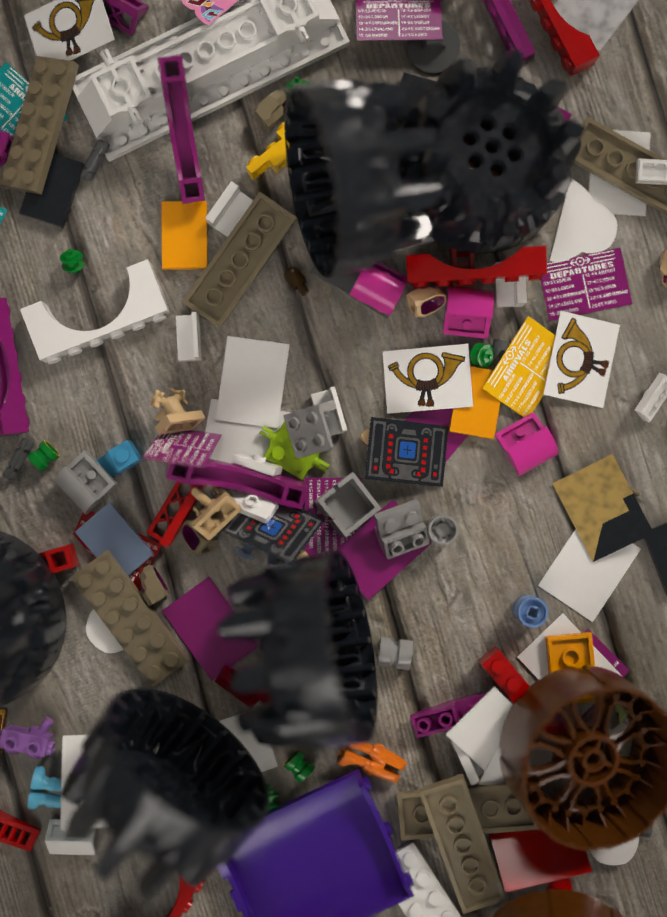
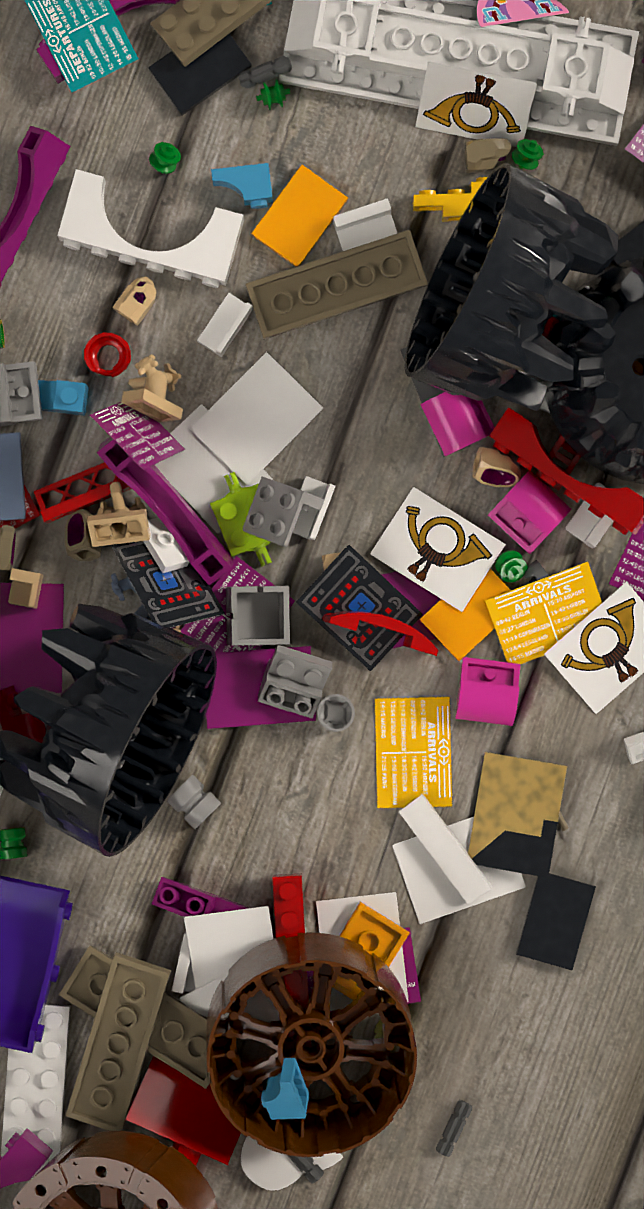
camera: 35 degrees right, 0 degrees up
magenta arch [157,55,205,204] -> none
white plate [232,454,283,476] -> none
dark brown cylinder [284,267,310,296] -> none
orange piece [336,743,407,783] -> none
medium blue wheel [513,594,548,628] -> none
none -> tan panel [8,568,43,609]
none -> red piece [84,332,131,377]
none -> tan rock [113,276,156,326]
none -> dark azure arch [211,163,273,209]
none -> green wheel [256,79,291,111]
none -> dark azure arch [261,1058,309,1120]
none -> red slope [322,611,439,656]
none -> yellow sticker [375,697,452,808]
none -> white tile [399,794,492,905]
none -> white sticker [415,61,537,147]

